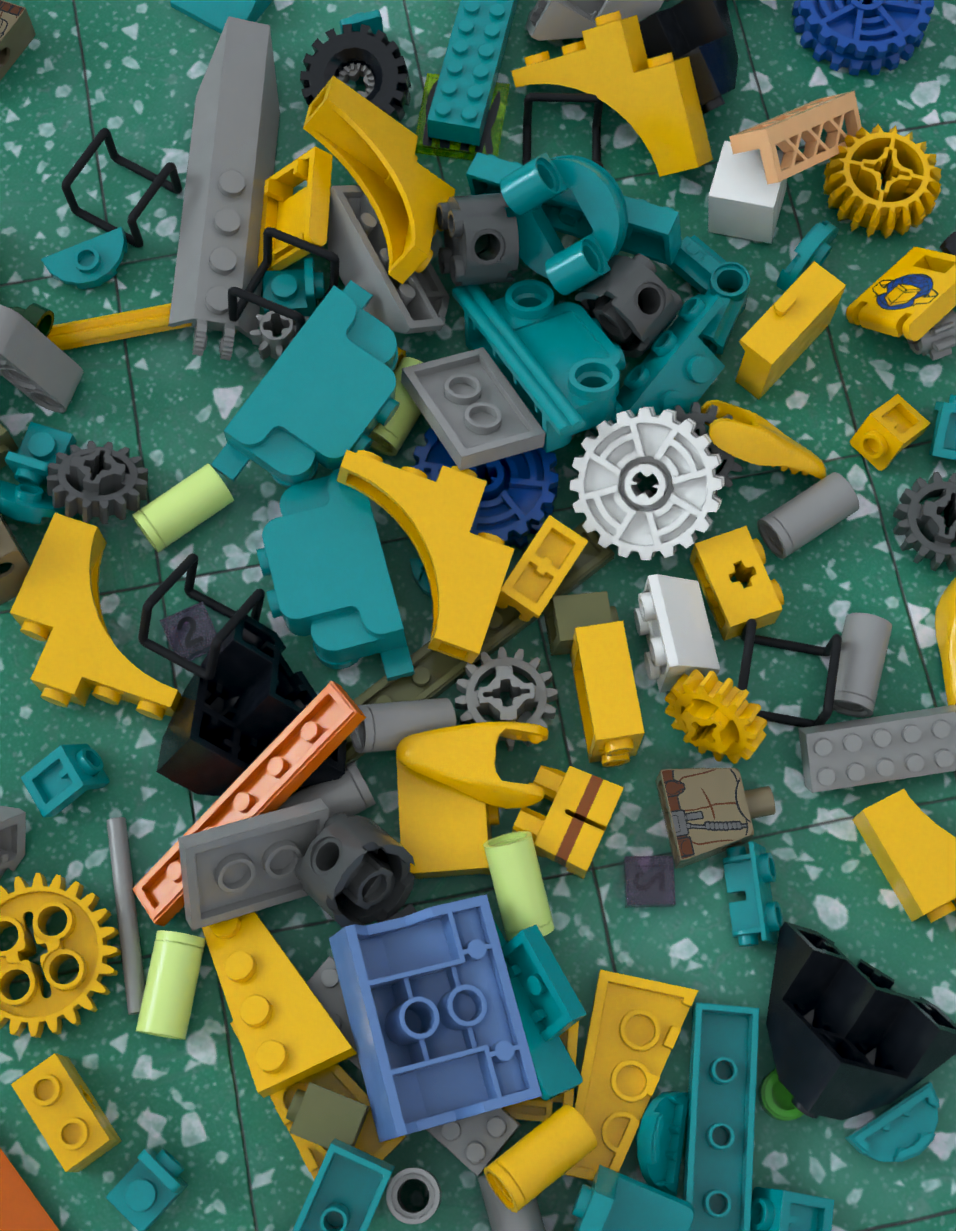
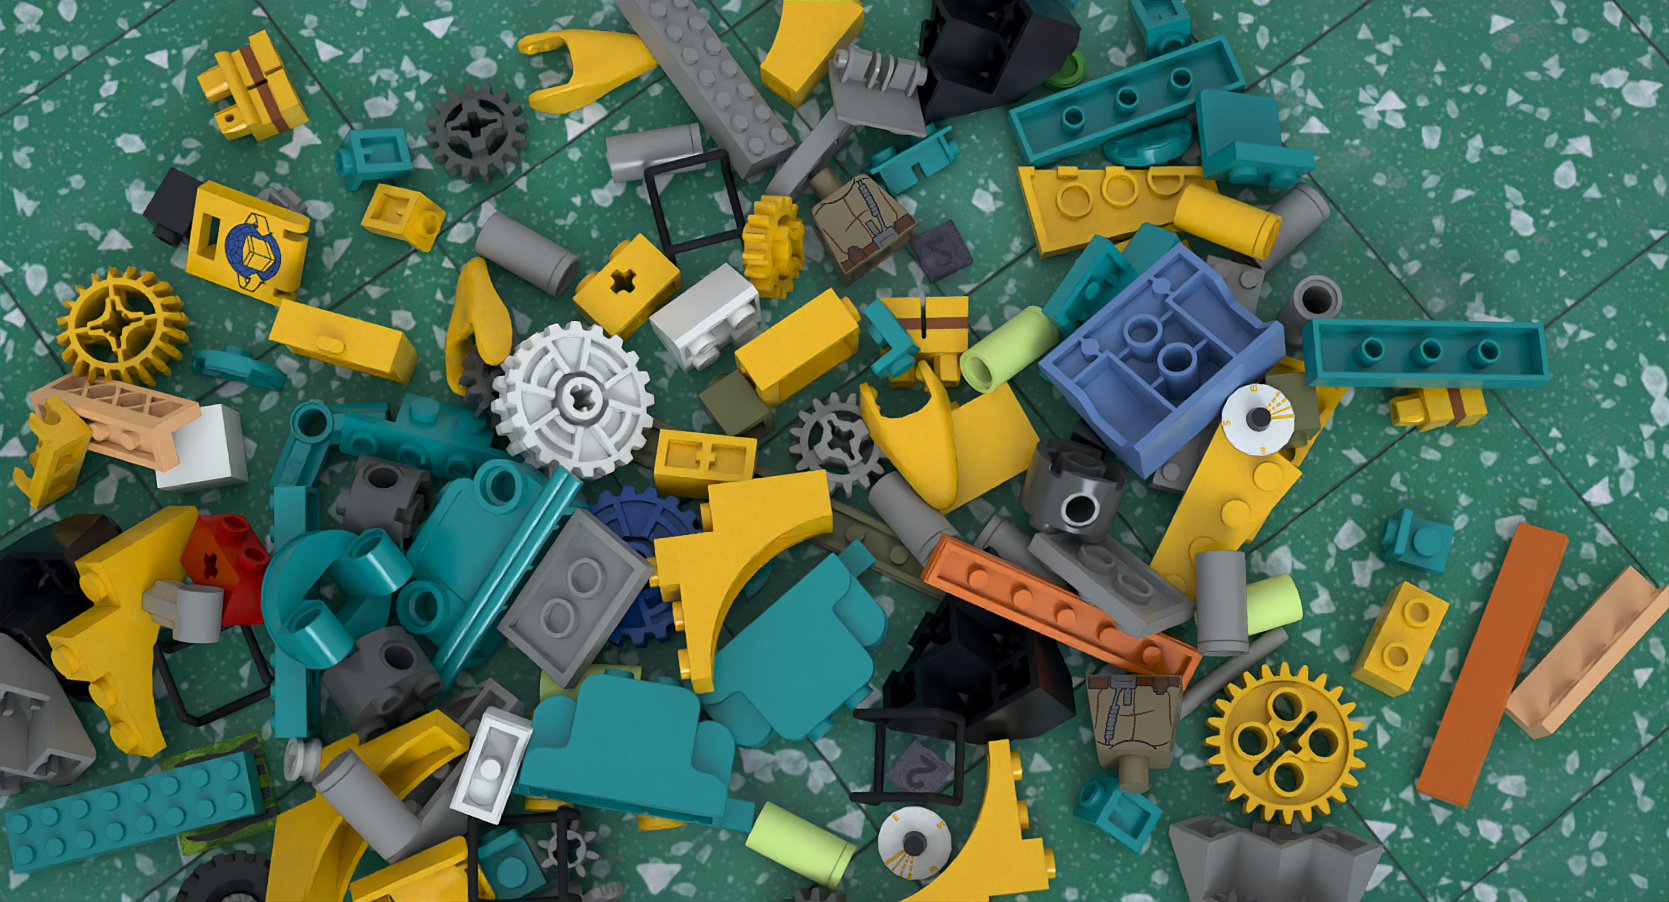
camera: 115 degrees left, 5 degrees up
none -> yellow hinge [12,394,93,510]
none -> light grey piece [142,579,224,643]
none -> red brick [180,513,272,626]
none -> white bush [284,737,322,783]
none -> light grey pin [312,748,422,859]
none -> white slope [449,706,534,825]
none -> light grey beam [764,105,857,204]
none -> light grey hinge [827,45,927,138]
none -> teal bracket [863,298,921,379]
none -> white piece [878,806,952,880]
none -> dark tan torso [1086,675,1183,793]
none -> light grey pin [1195,550,1249,657]
none -> white piece [1221,384,1295,456]

